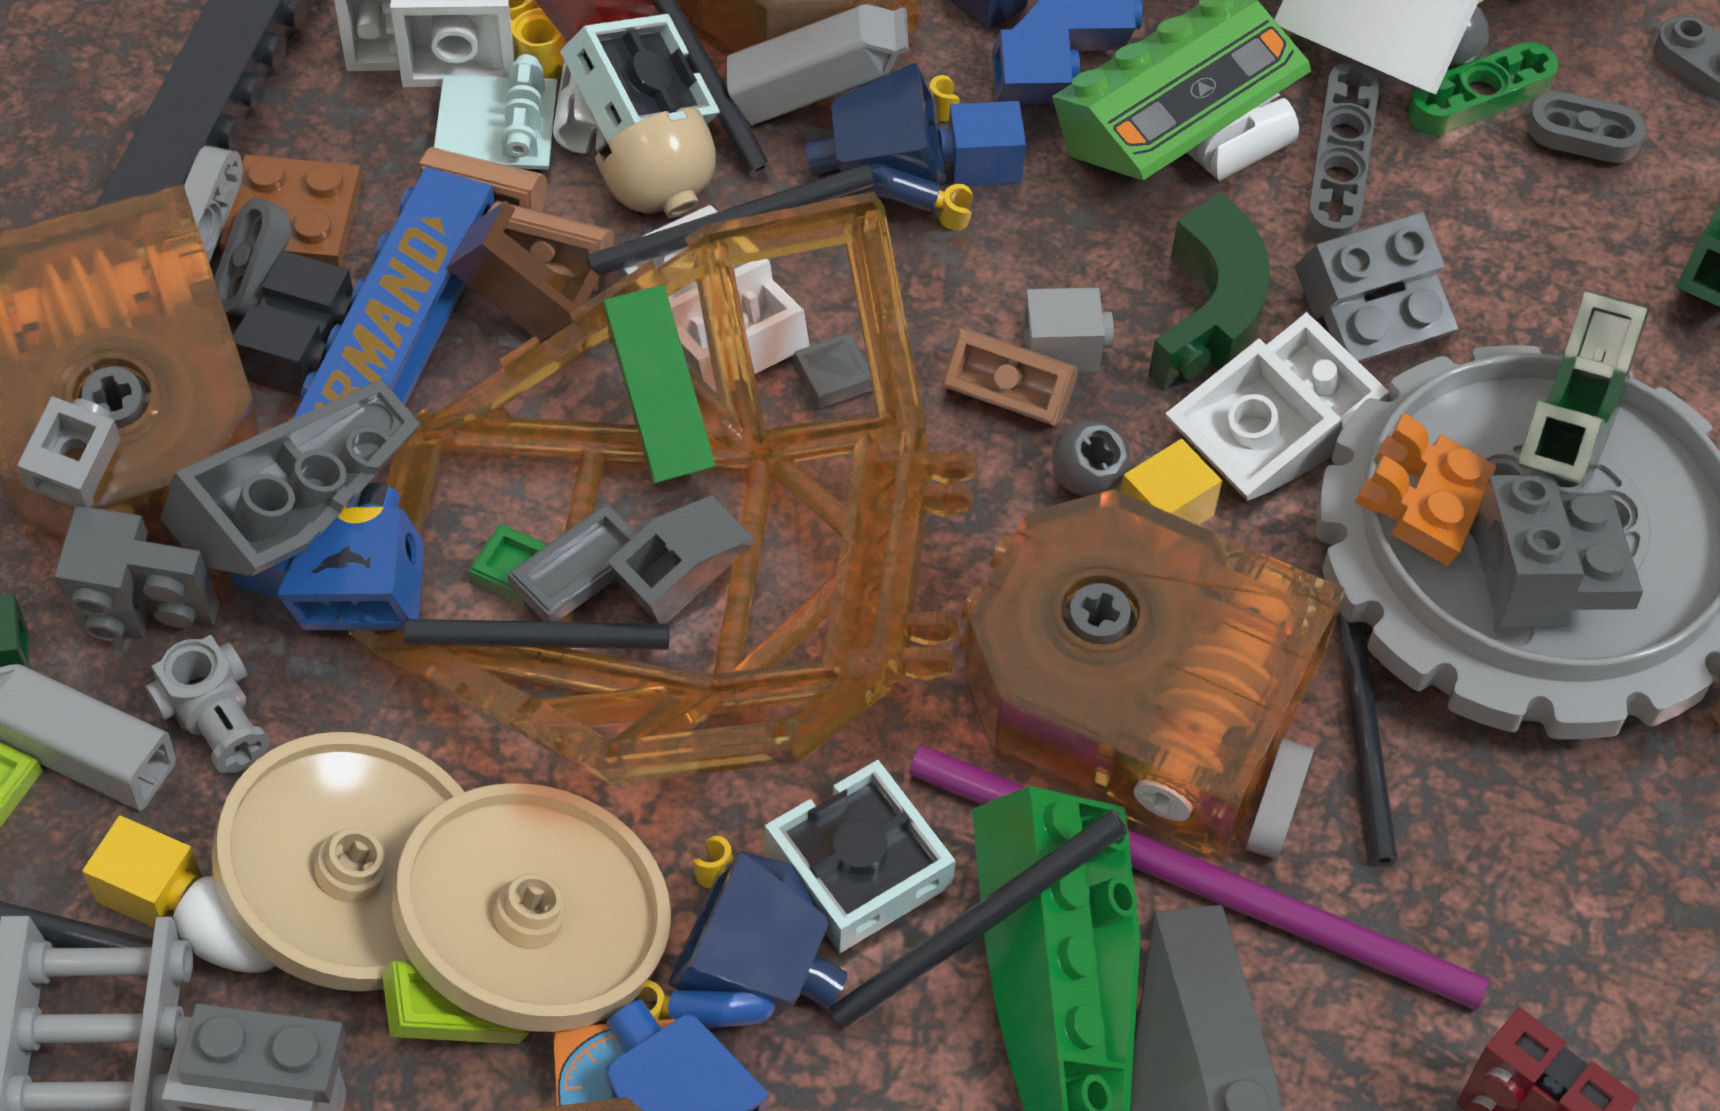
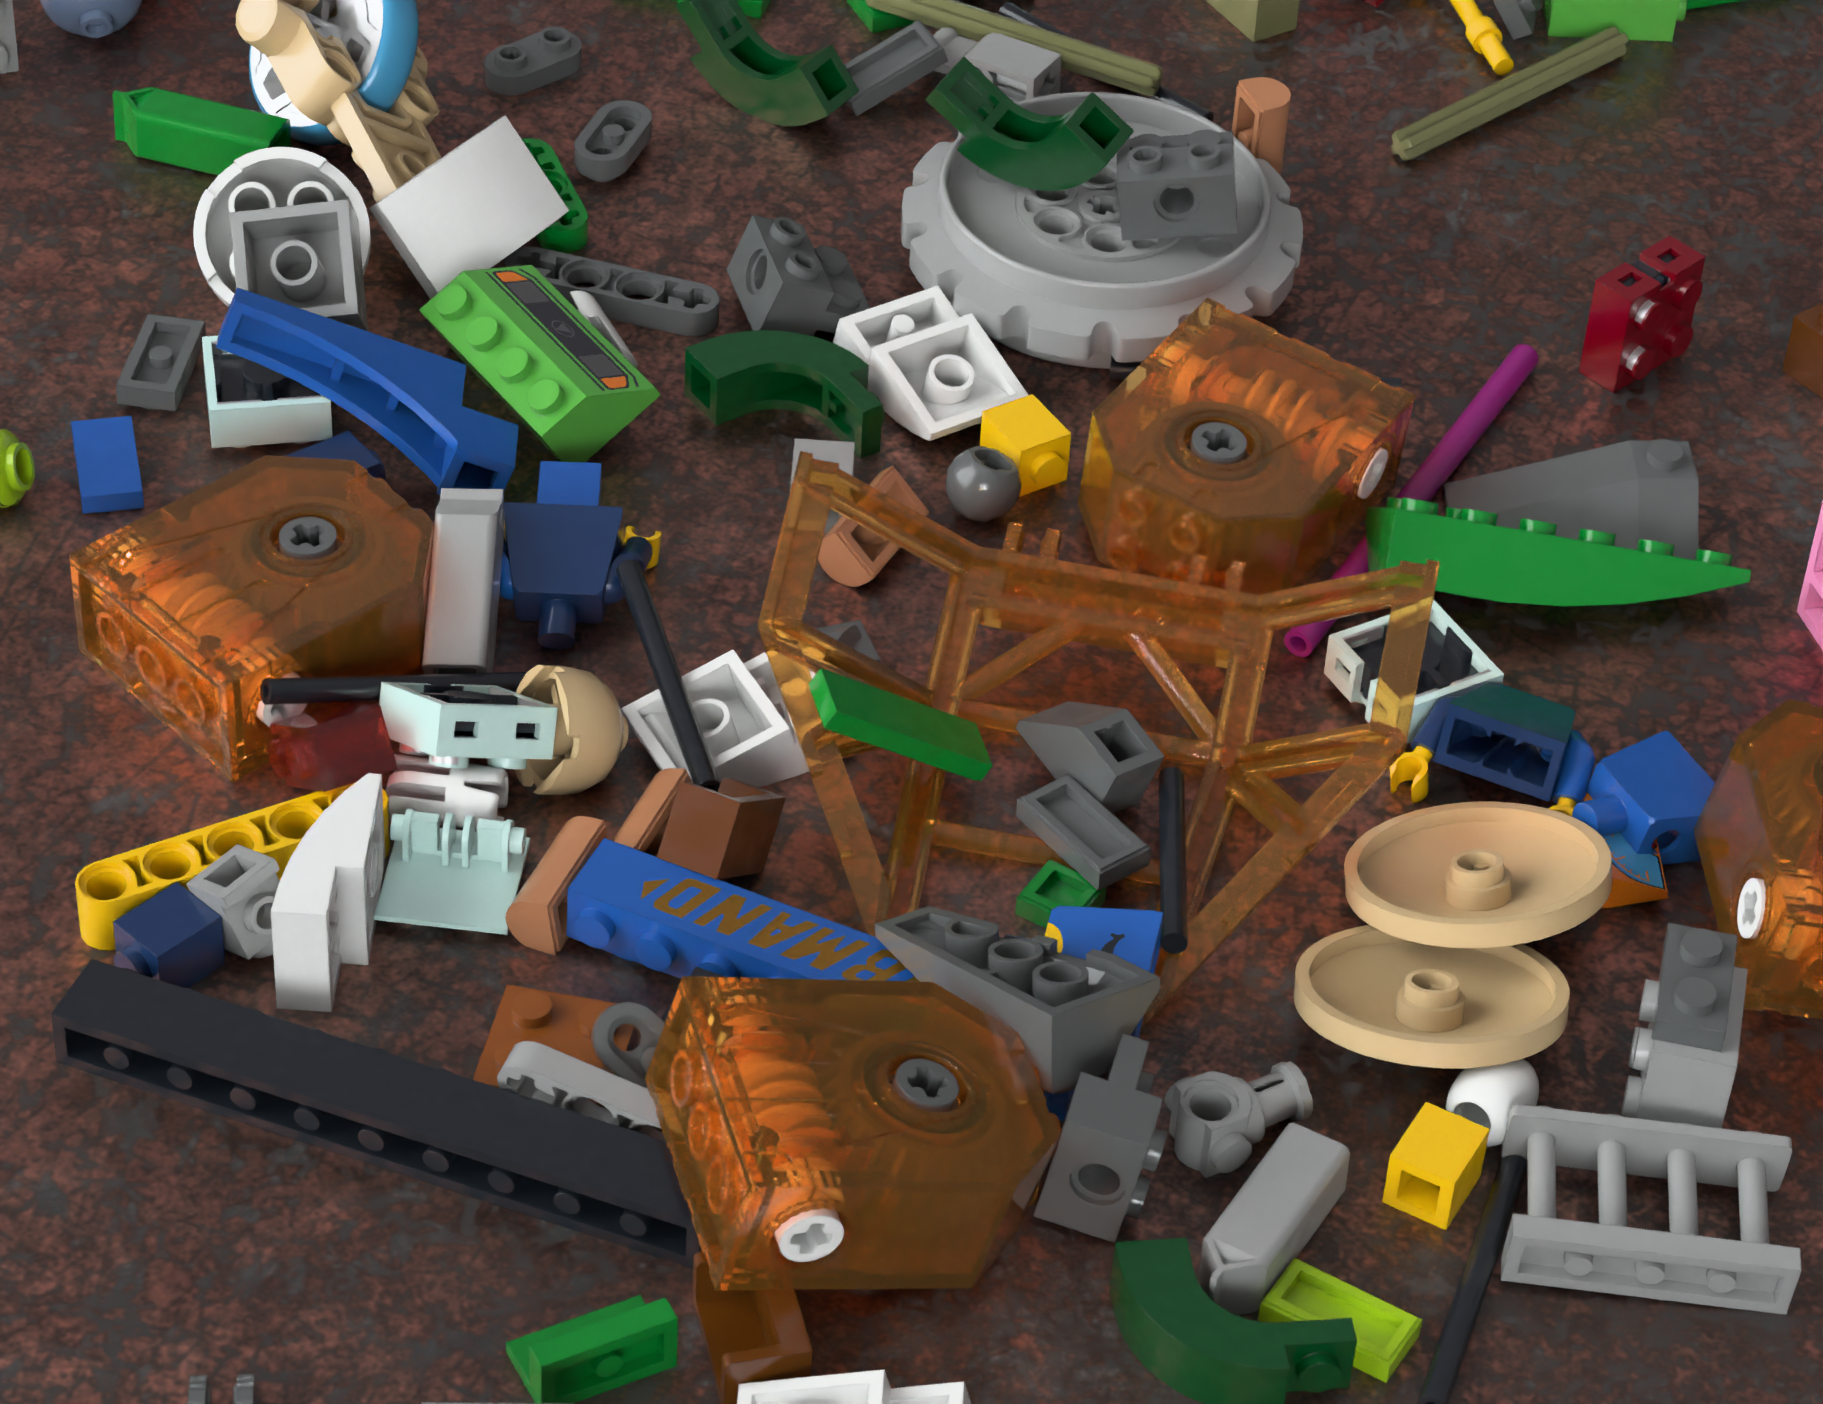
camera: 85 degrees left, 15 degrees down
light grey brick [17,396,121,507] -> none
lime tile [382,961,530,1044] -> none
black piece [830,809,1129,1030] -> none
orange plate [1354,413,1497,567] -> none

